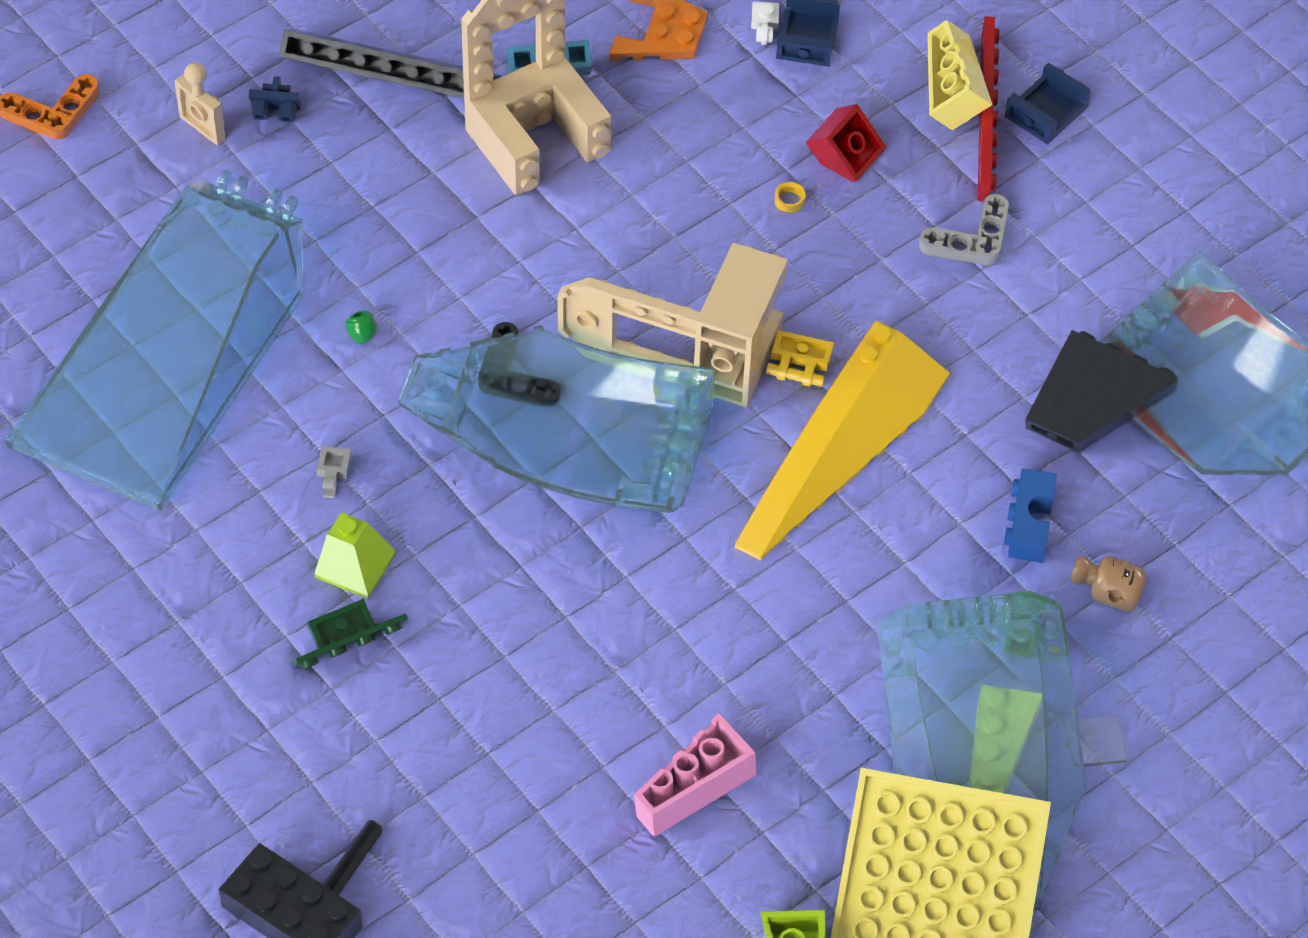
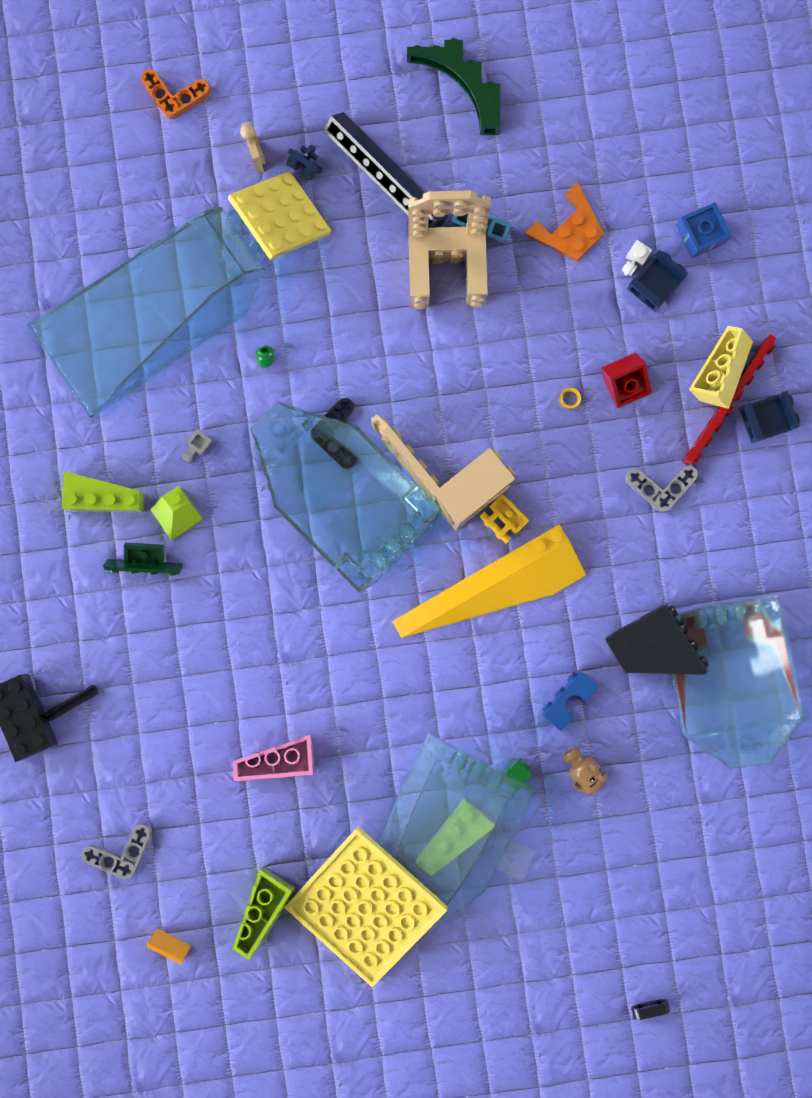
camera: 35 degrees right, 30 degrees up
none -> lime wedge [62,471,145,513]
none -> light yellow plate [228,171,331,260]

